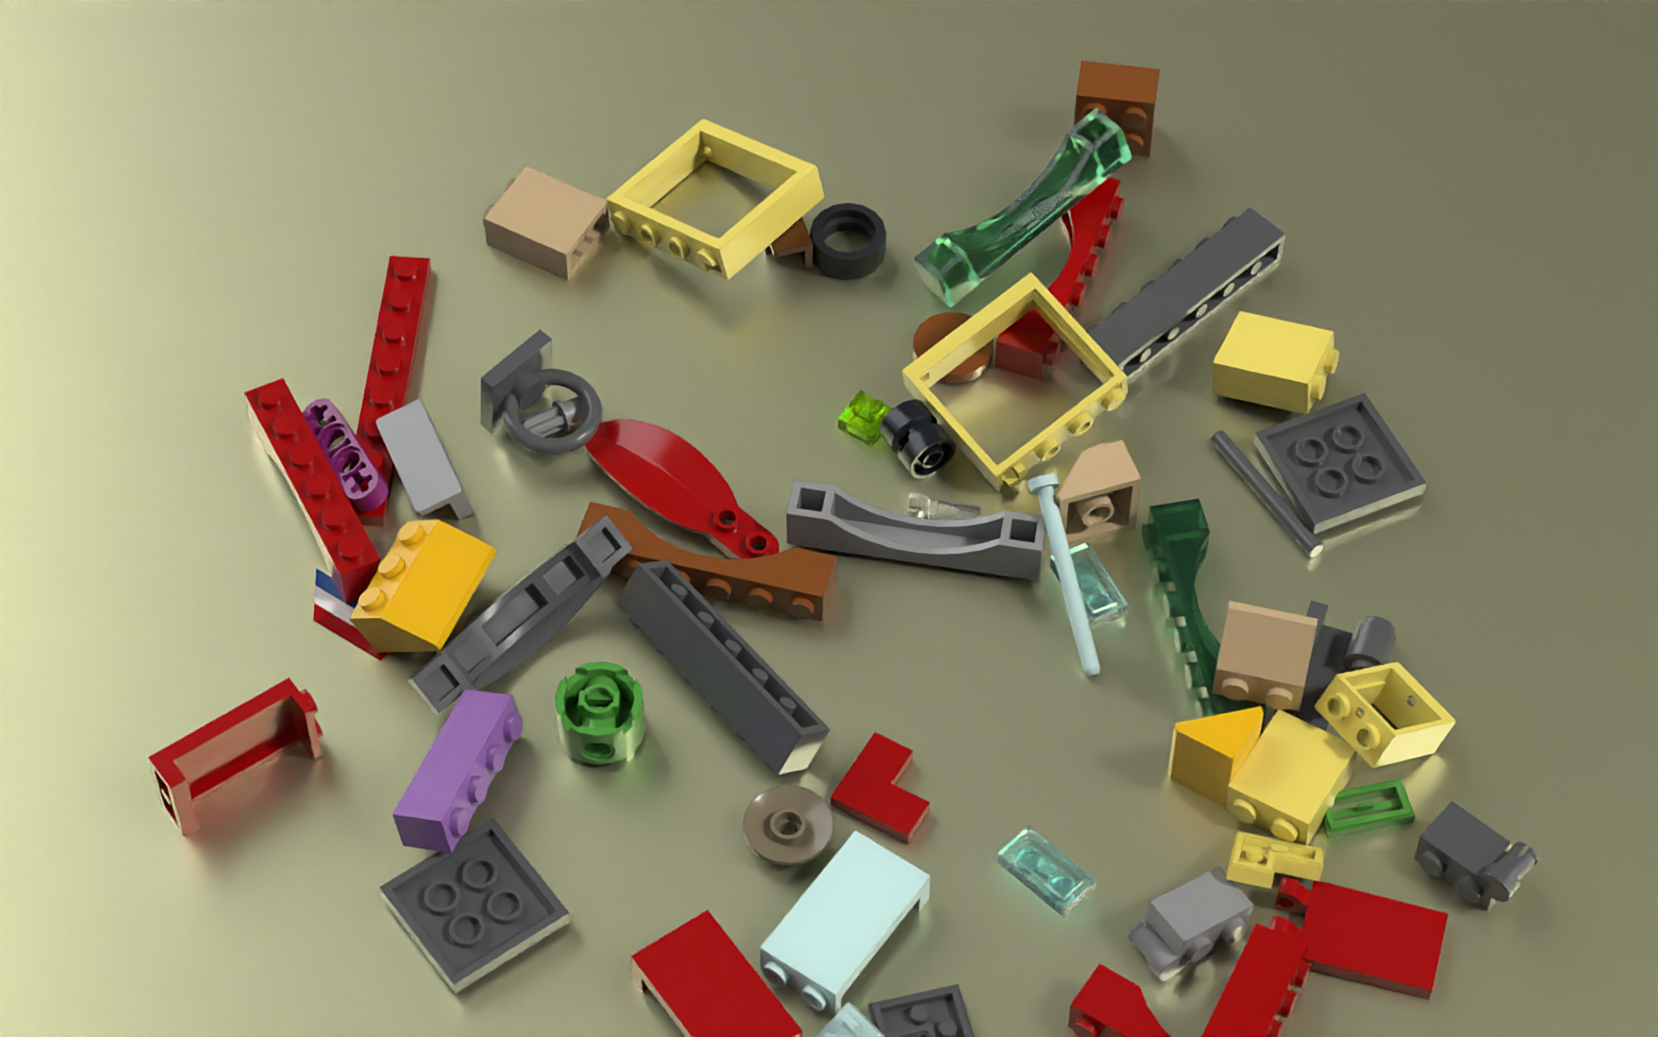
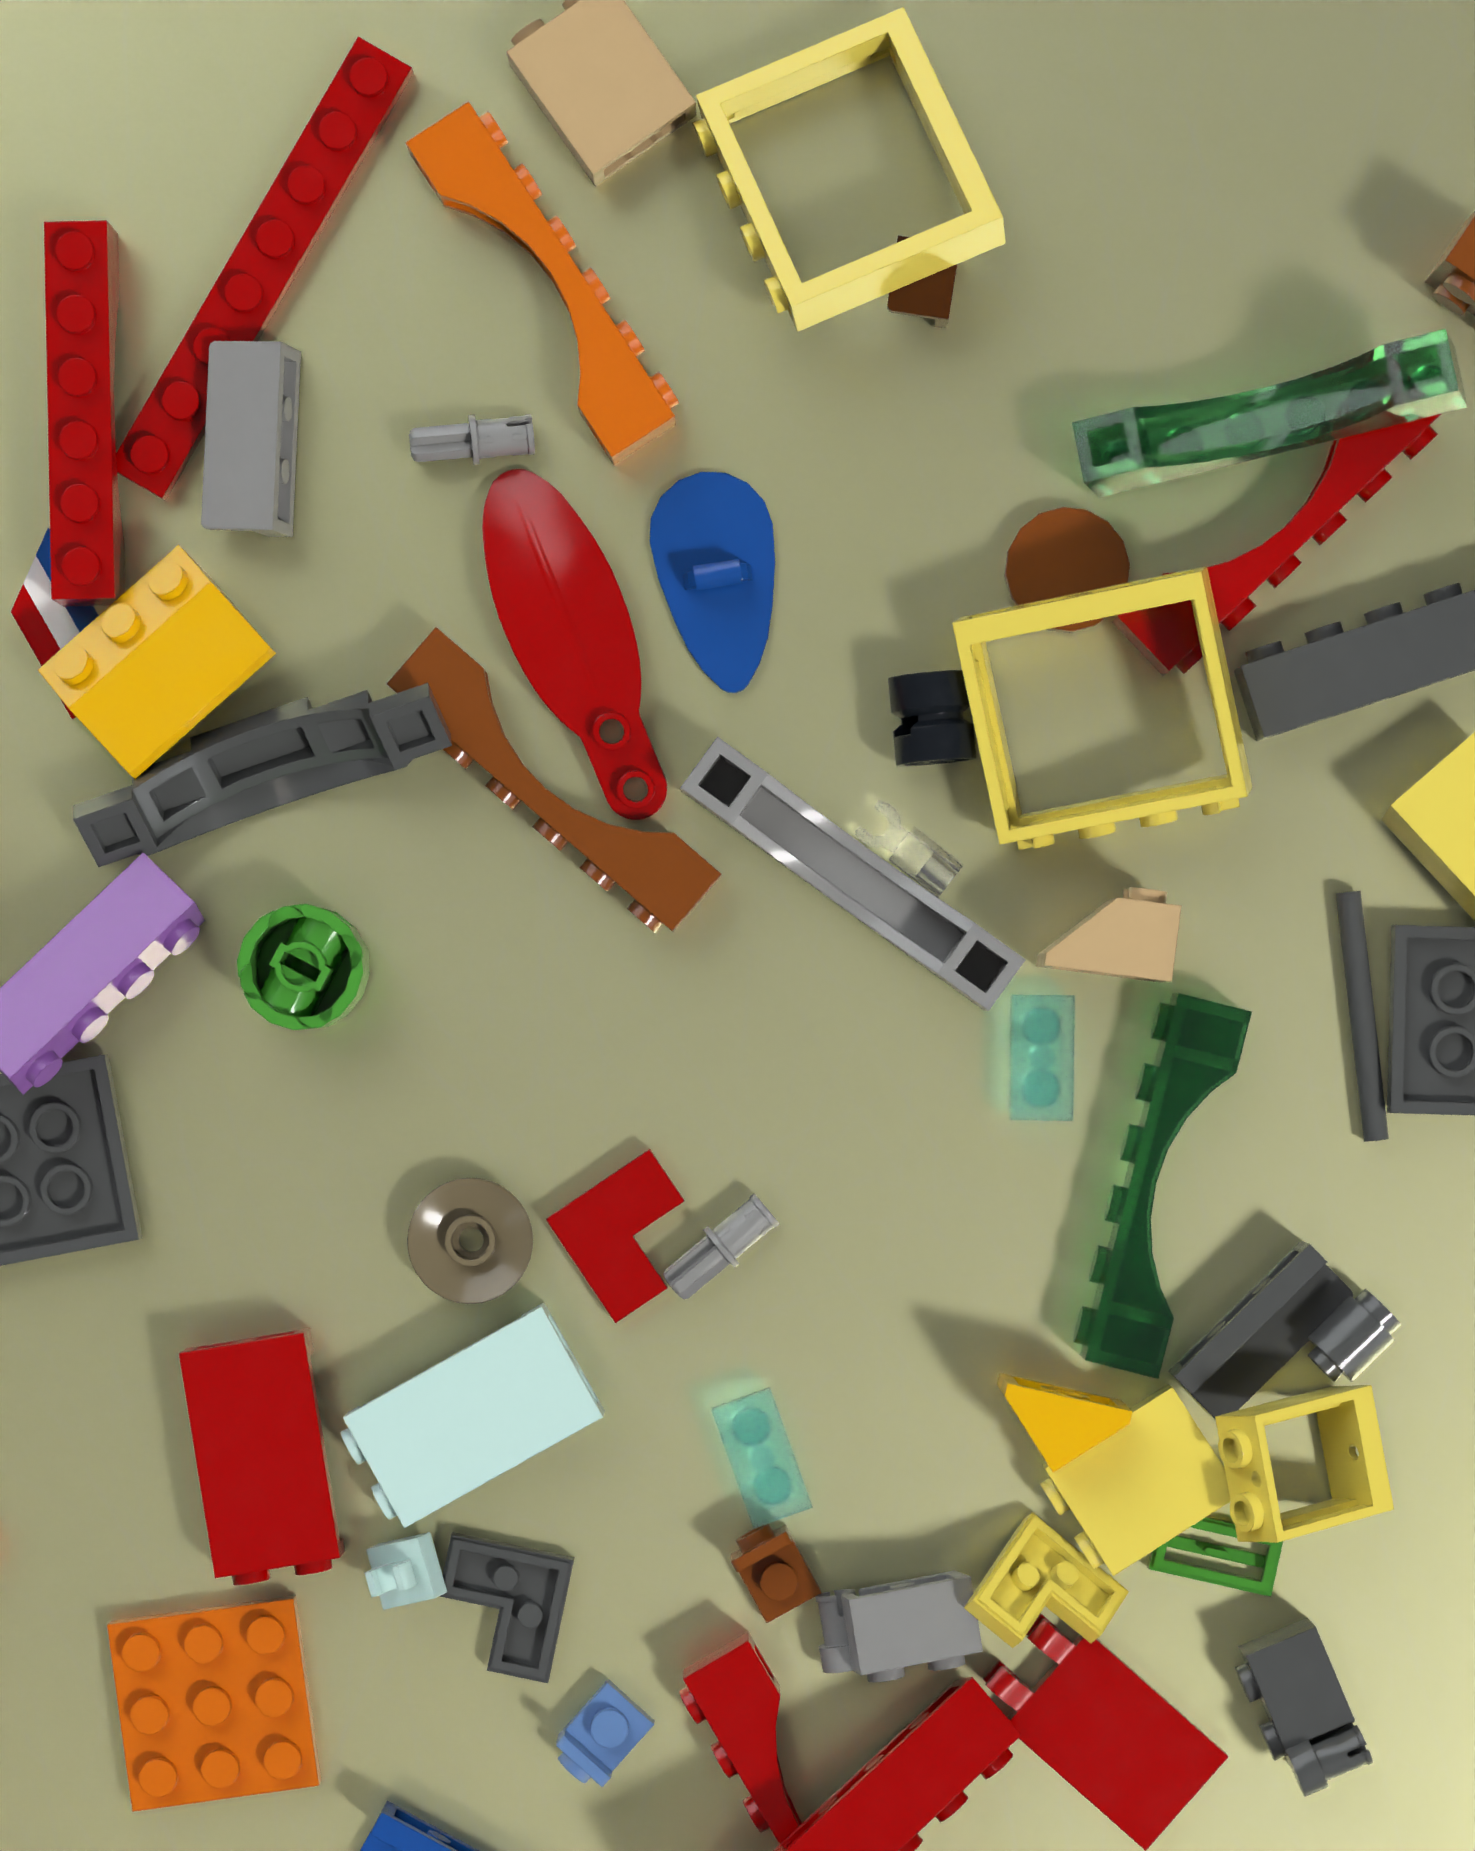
camera: 30 degrees right, 35 degrees up
magenta beam [302,398,389,511] -> none
dark grey tile [481,330,602,455] -> none
dark grey brick [616,560,830,775] -> none
black tyre [810,203,886,280] -> none
clear neon green tile [838,390,893,447] -> none
light aqua bar [1027,474,1101,677] -> none
tan slope [1212,601,1318,711] -> none
none -> orange arch [405,101,679,465]
none -> blue shield [650,472,775,693]
none -> light grey axle [663,1194,779,1299]
none -> dark orange bracket [730,1522,822,1623]

